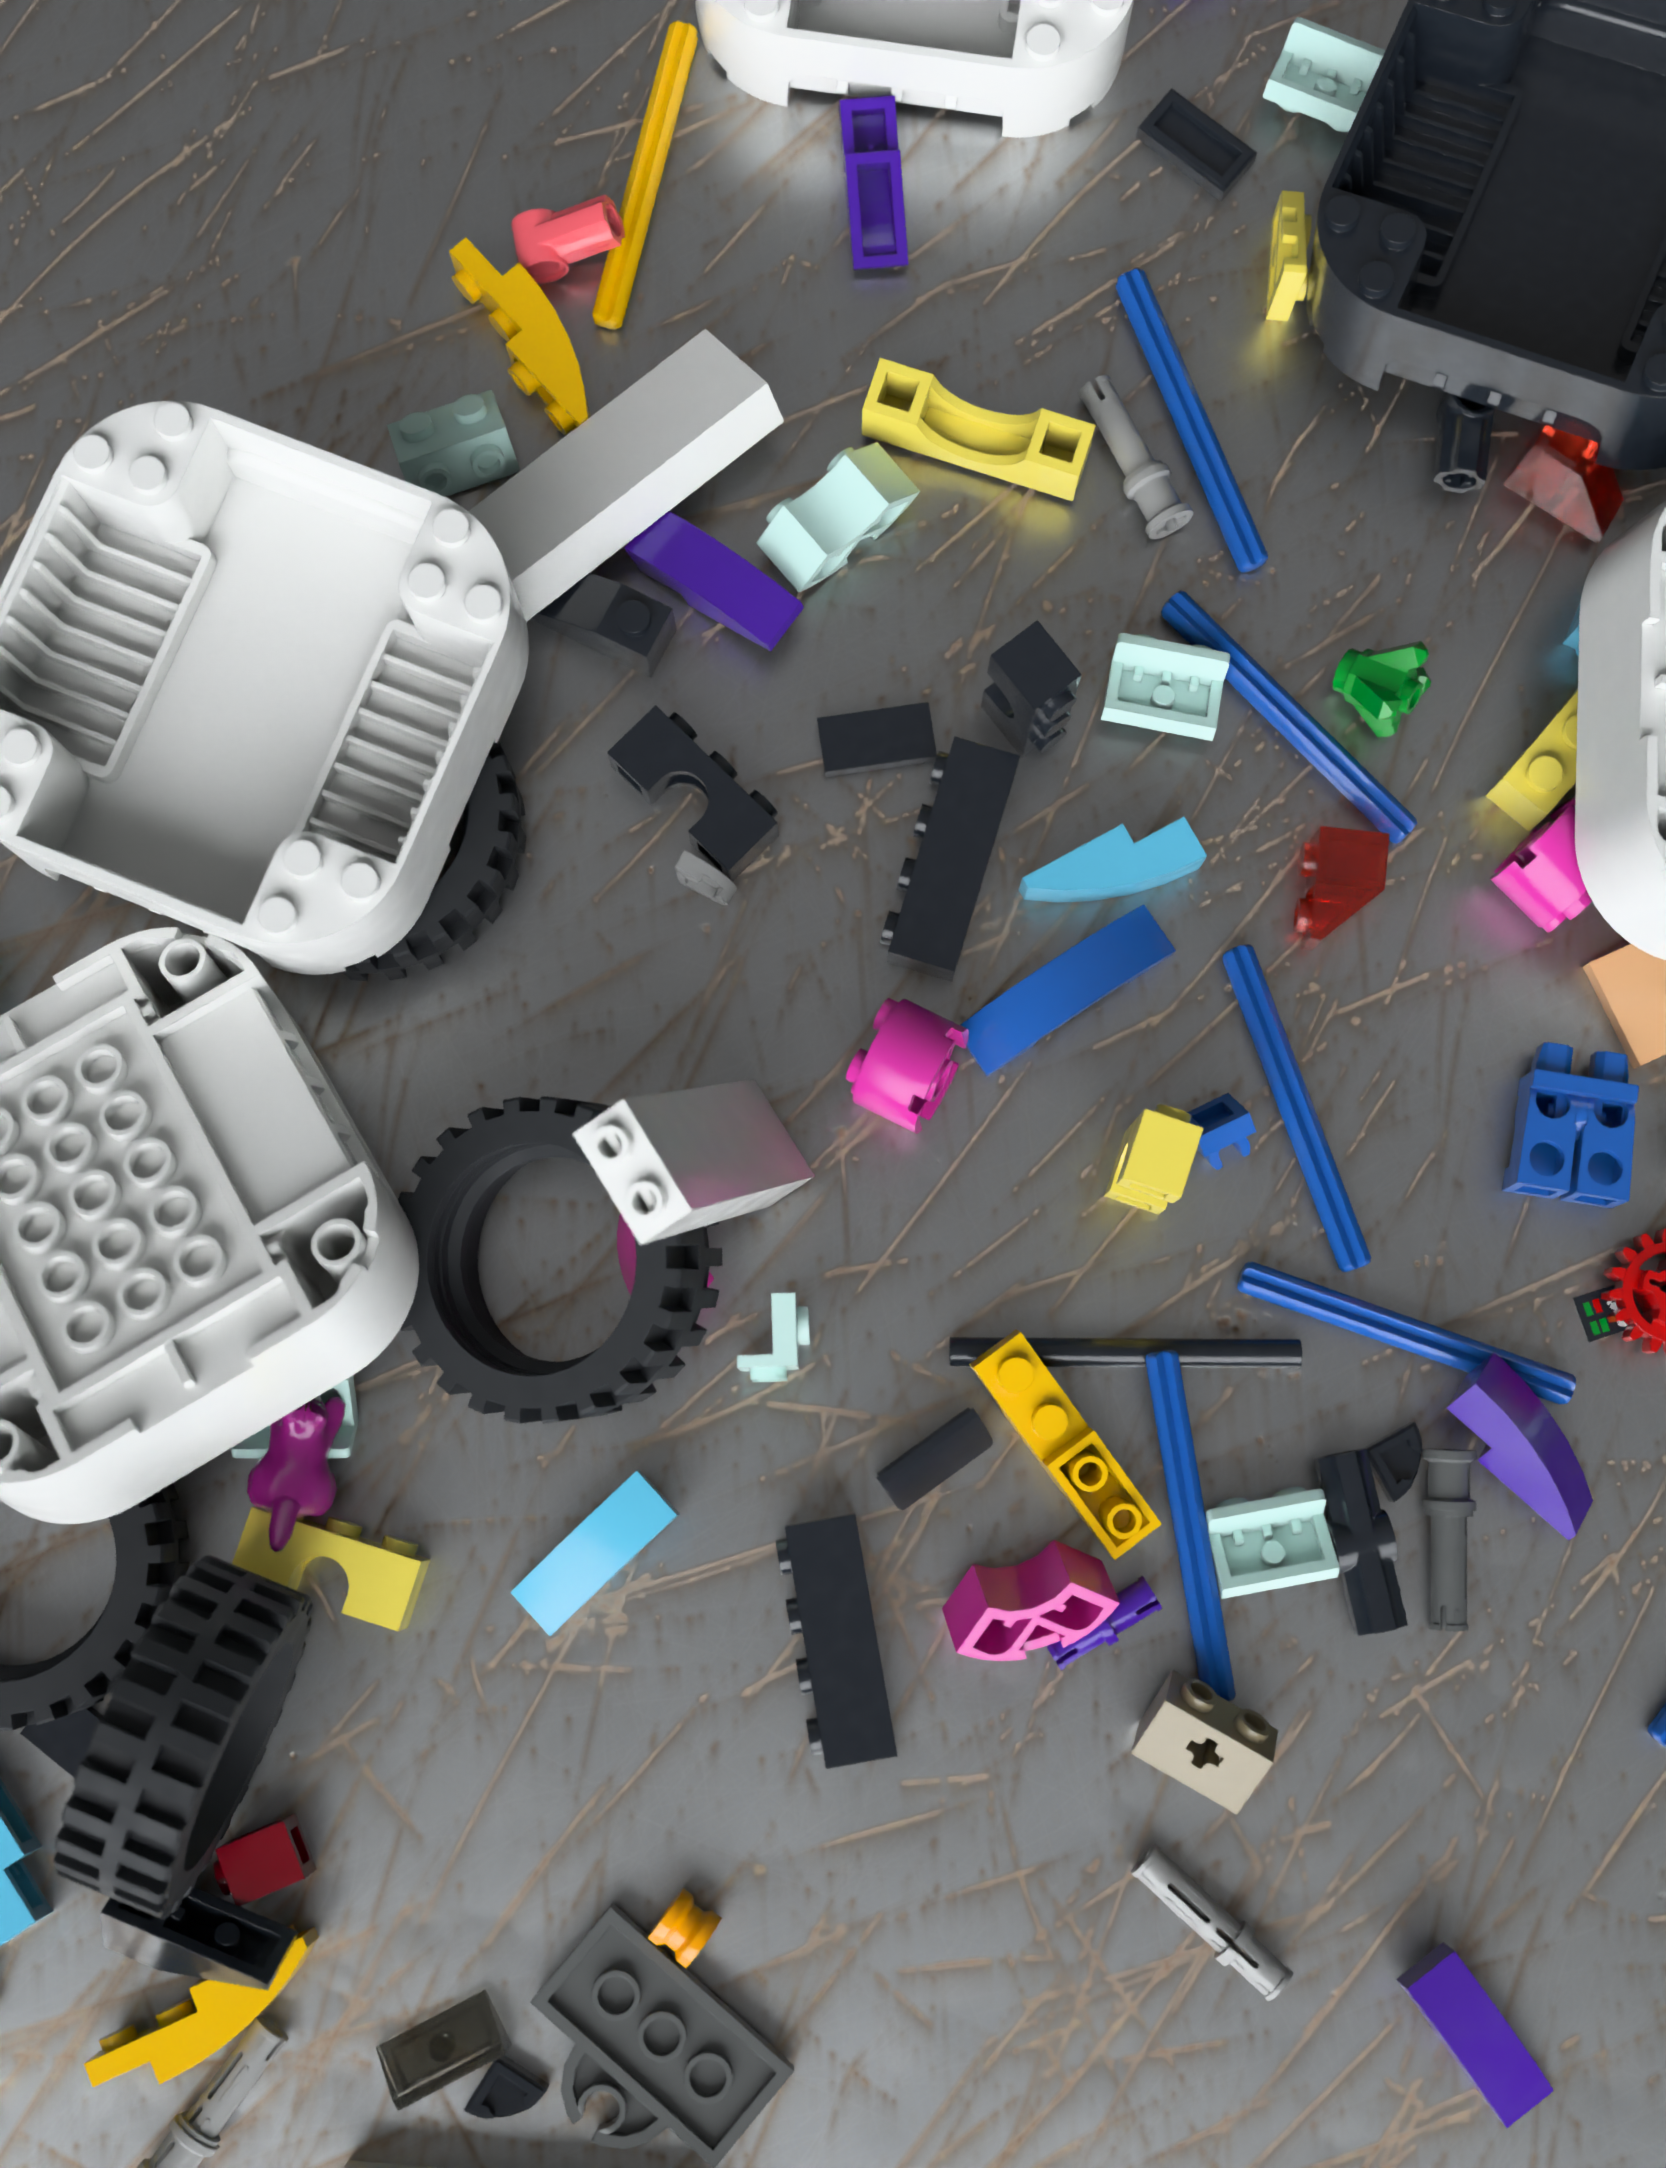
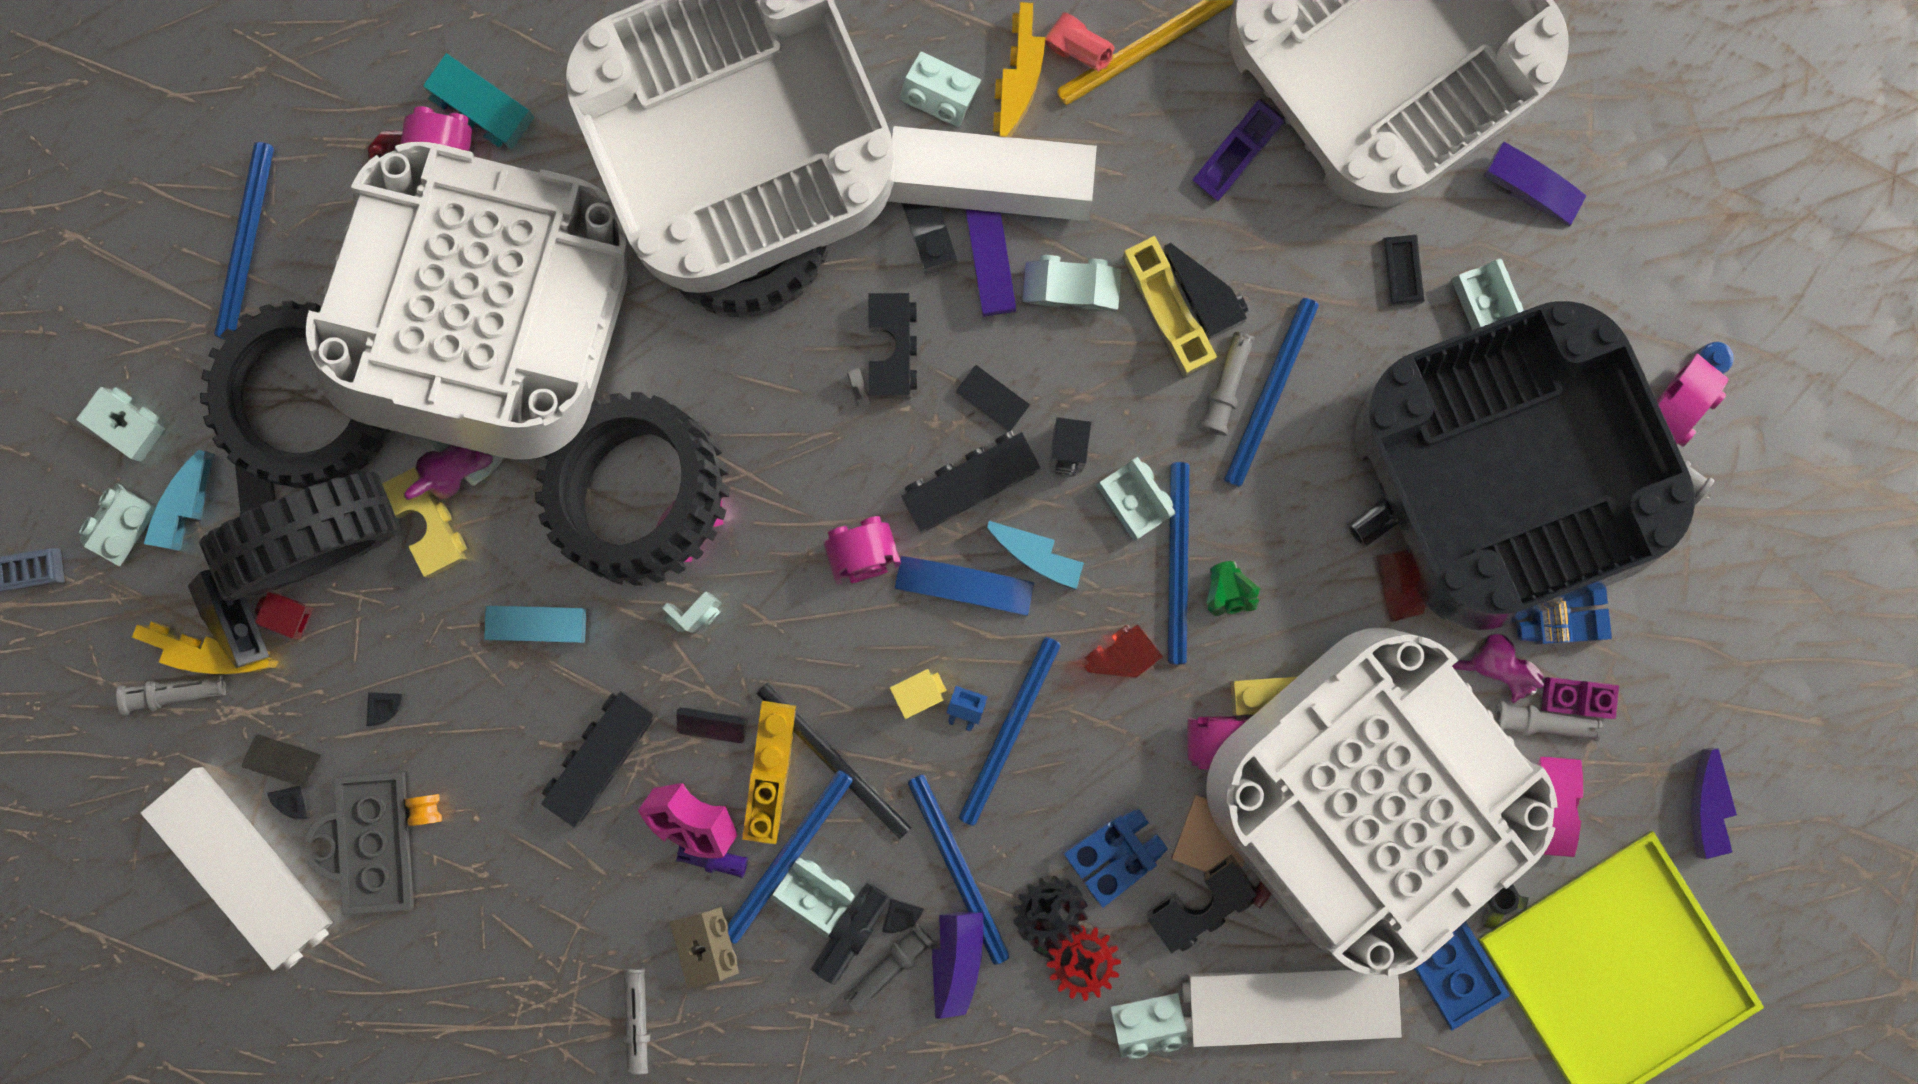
camera: 50 degrees right, 5 degrees up
white brick [573,1079,815,1245] -> none
light yellow wing [1266,190,1312,321] -> none
none -> black tile [366,692,405,726]
none -> black gear [1013,876,1088,951]
none -> black slope [1163,242,1249,340]

